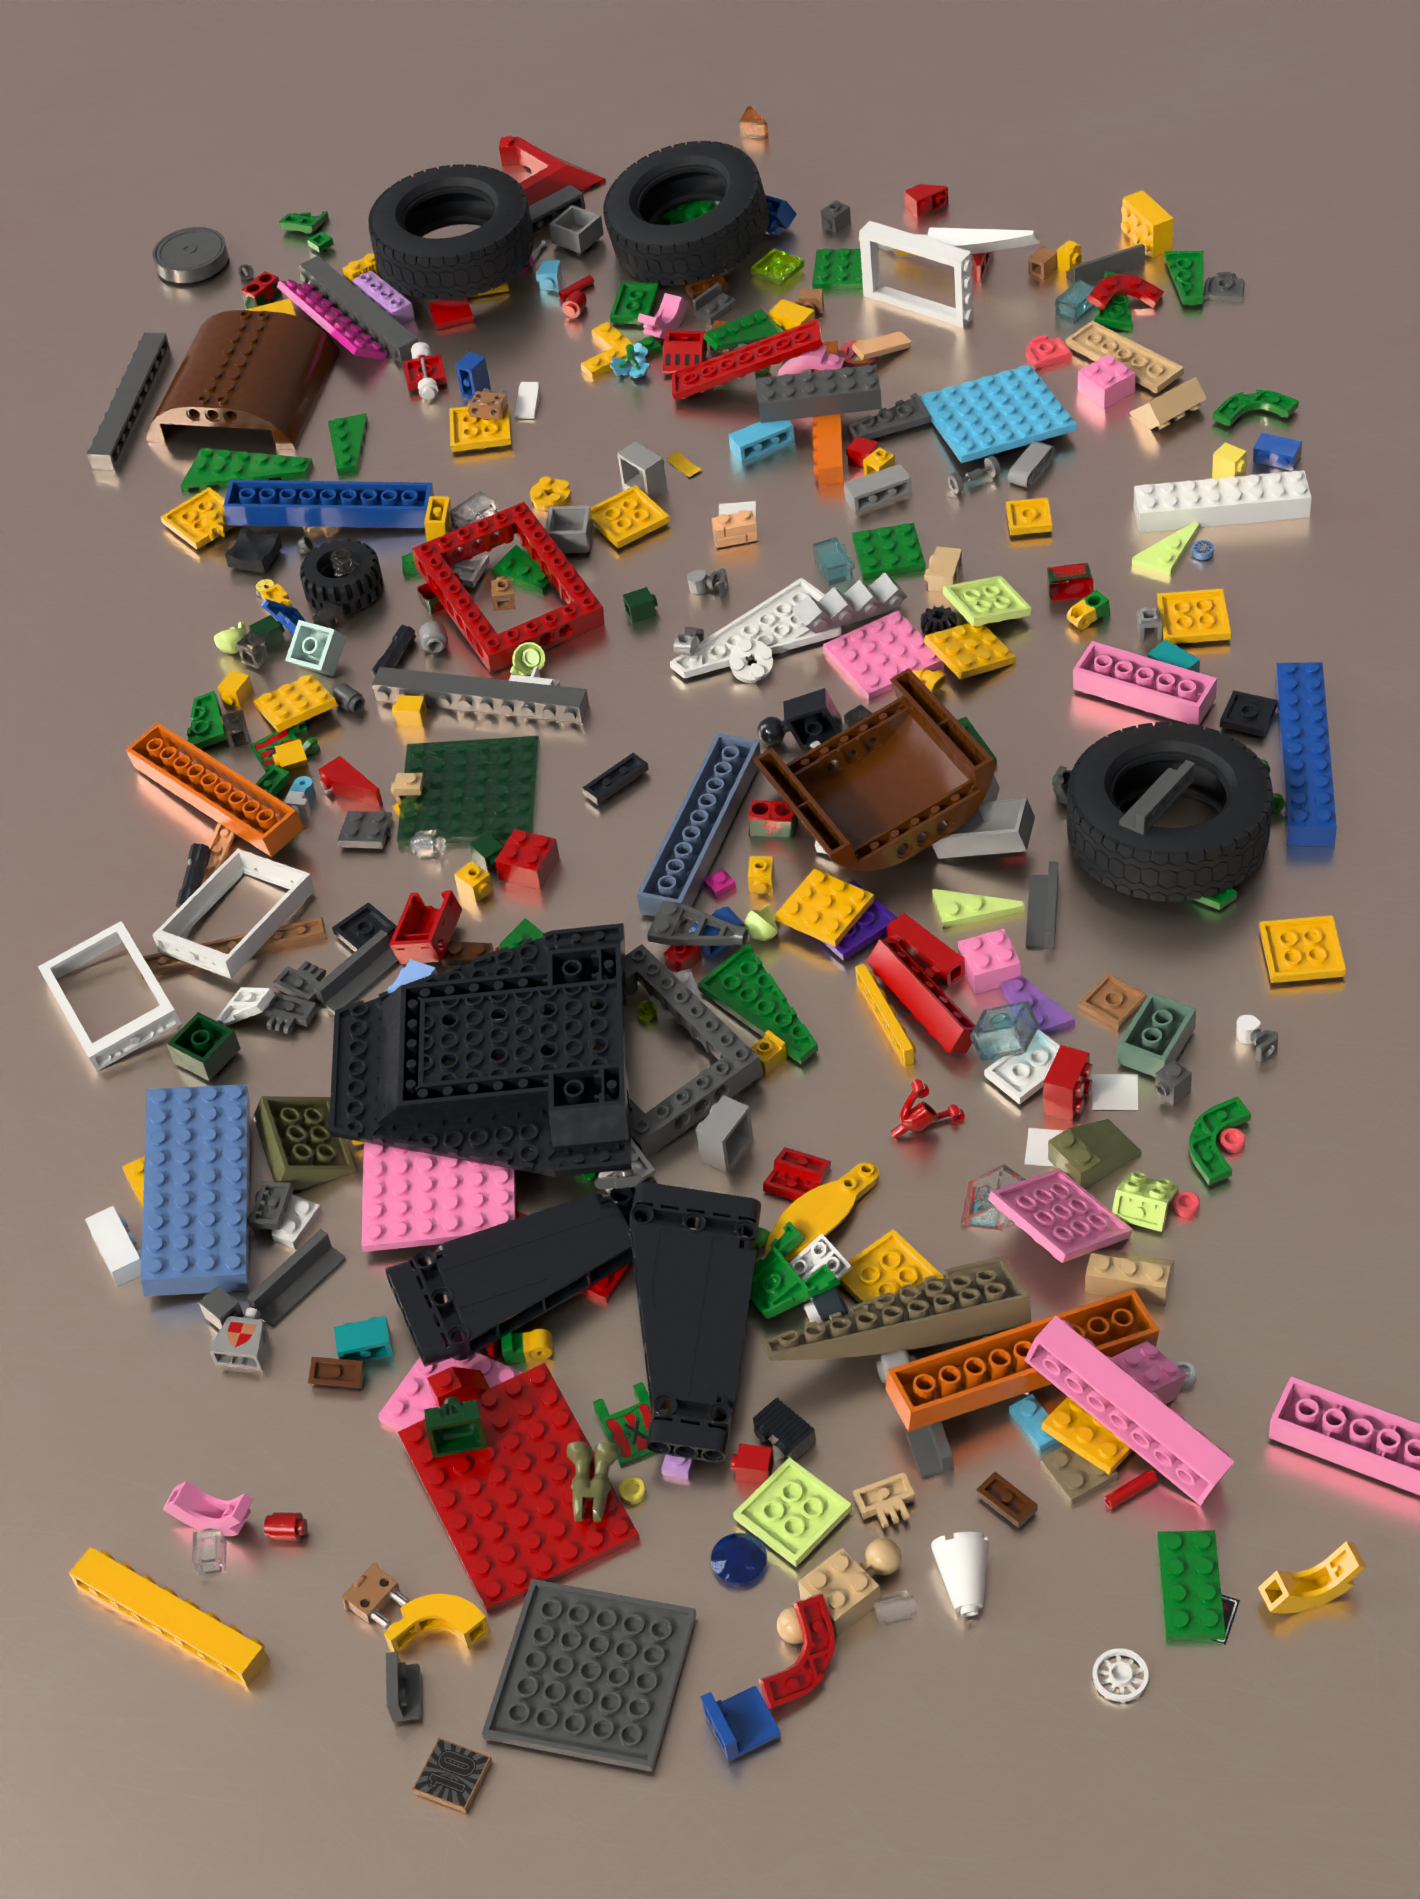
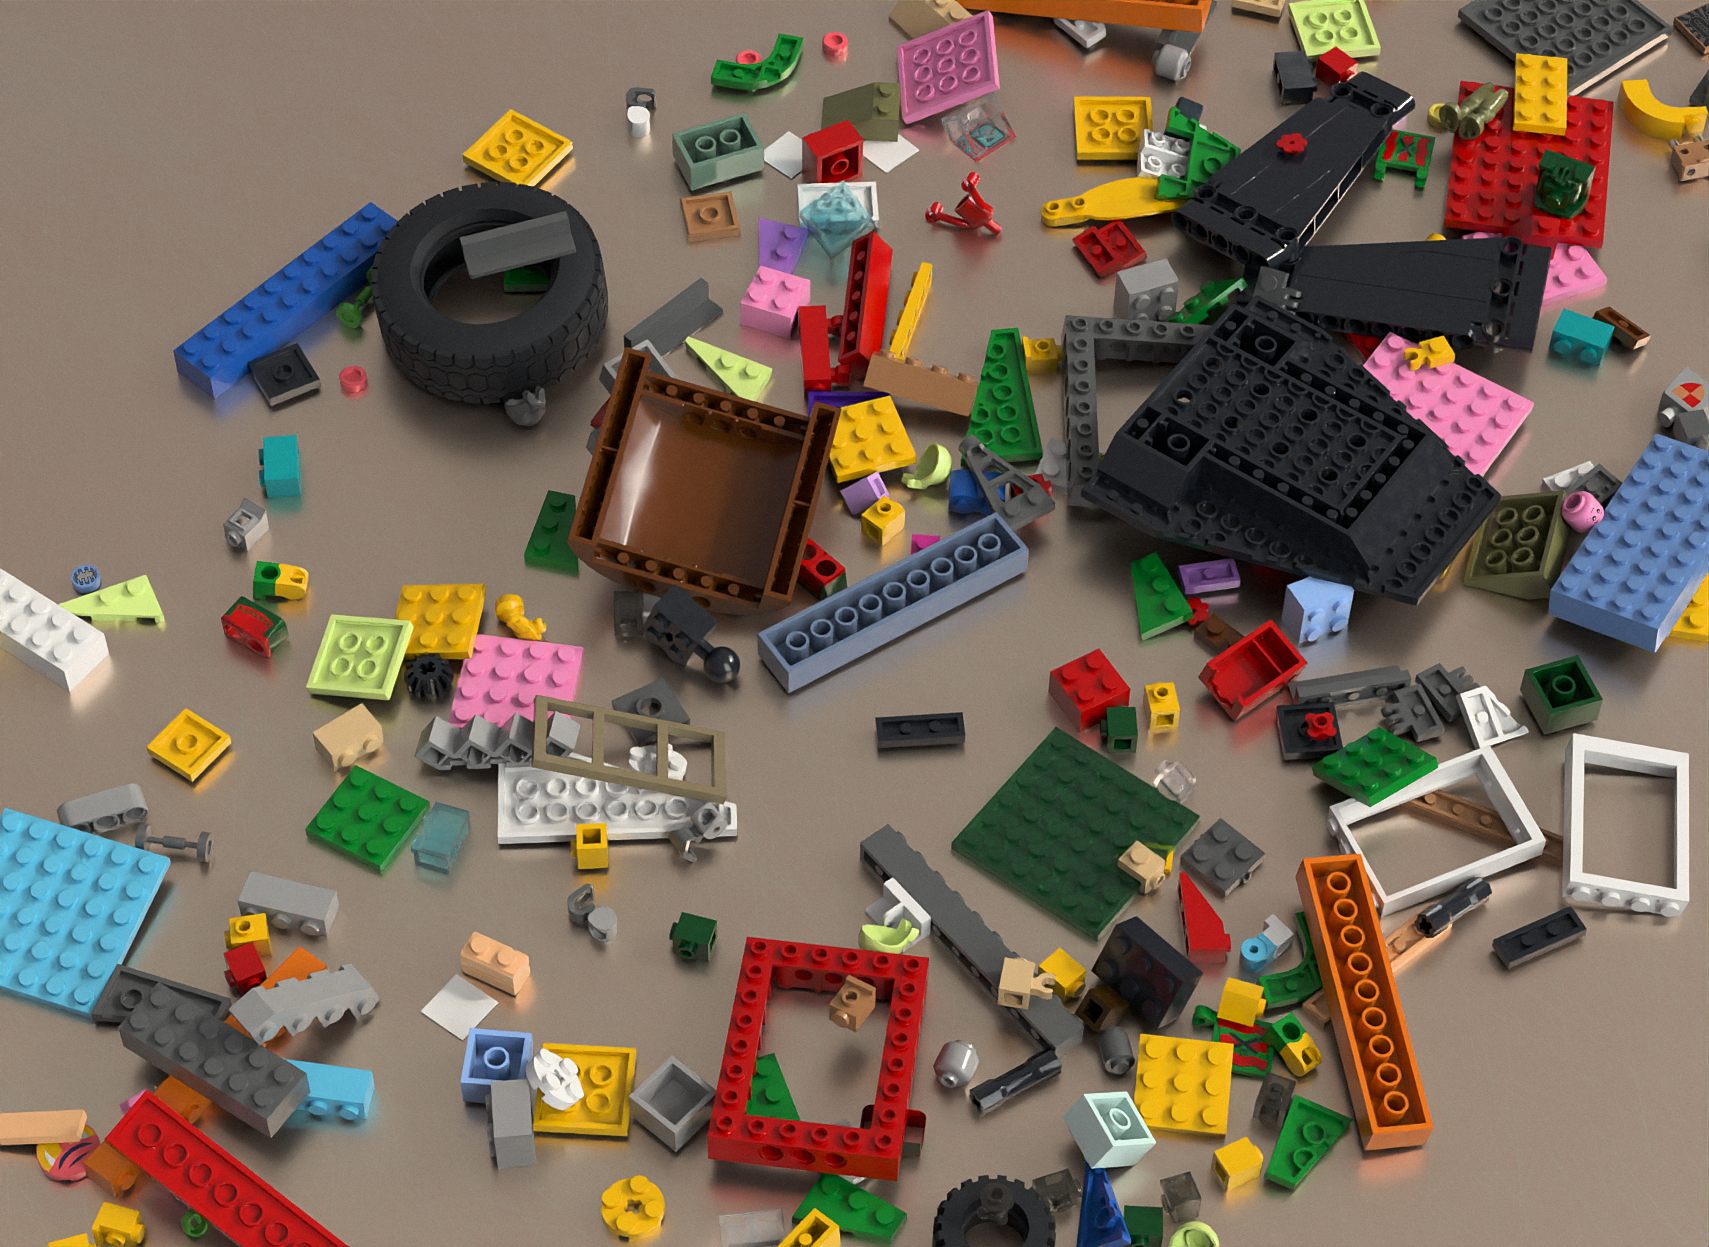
camera: 150 degrees left, 5 degrees up
dark grey panel [247,1229,346,1327] -> none
yellow sticker [666,451,702,477] -> none
clear blue dish [711,1533,768,1587] -> none
dark tan wedge [762,1256,1031,1360] -> none
bright pink brick [1073,641,1217,725] -> none
yellowish green bracket [1112,1172,1179,1232] -> none
dark grey brick [1155,1059,1192,1106] -> none
yellow plate [1157,589,1231,644] -> none
none -> light grey brick [228,963,380,1046]
none -> light blue brick [460,1028,534,1103]
none -> white plate [526,1049,584,1110]
none -> dark tan door [531,695,726,805]
none -> yellow brick [571,823,608,869]
none -> dark grey piece [612,678,691,747]
none -> lavender panel [840,471,890,515]
none -> medium nougat brick [863,349,979,417]
none -> tan brick [997,957,1055,1010]
none -> dark brown brick [1074,984,1130,1033]
none -> black brick [1091,916,1204,1029]
none -> green wing [1167,277,1248,324]
none -> leg [1261,1012,1322,1077]
none -> red plant [1276,133,1307,154]
none -> red plate [1305,712,1336,741]
none -> green plate [1312,727,1438,807]
none -> yellow plate [1403,336,1455,370]
none -> black plate [1492,906,1587,969]
none -> yellow plate [1513,53,1567,136]
none -> bright pink head [1562,491,1604,533]

